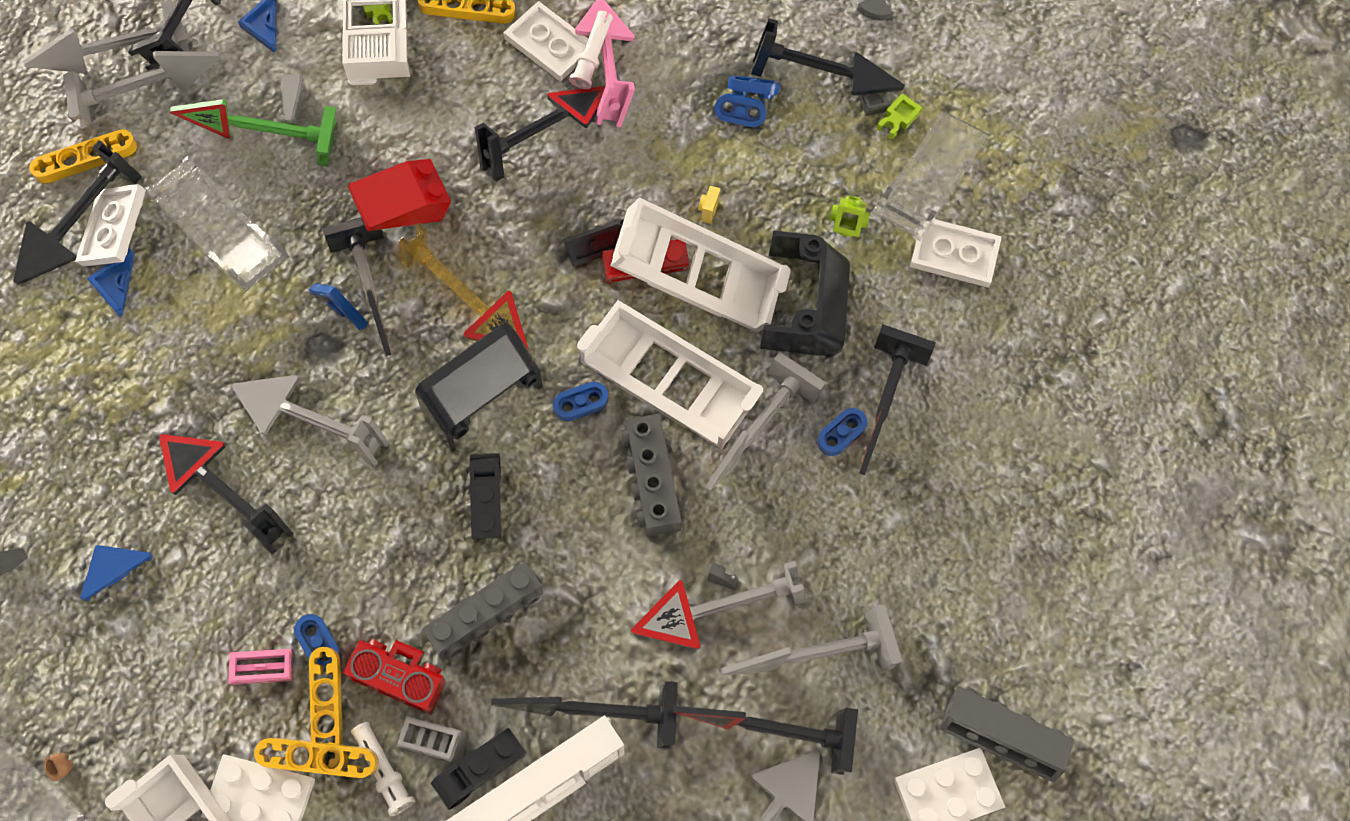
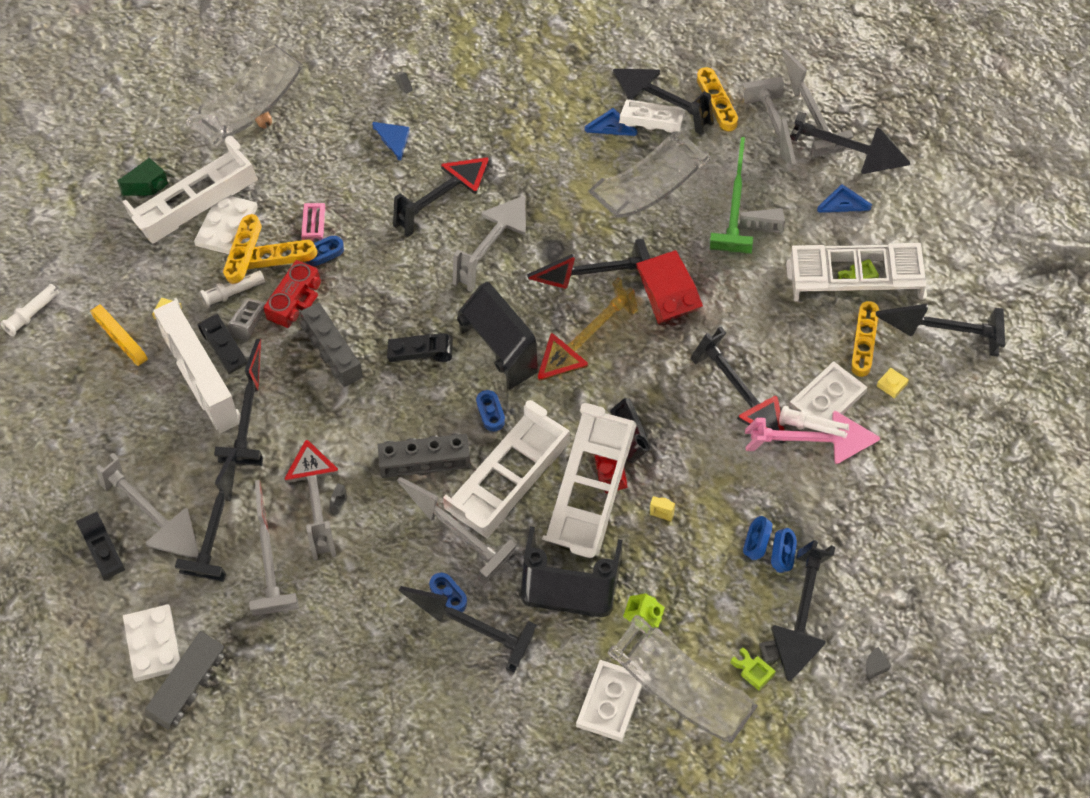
camera: 100 degrees right, 10 degrees down
blue tile [309,283,369,330] -> none

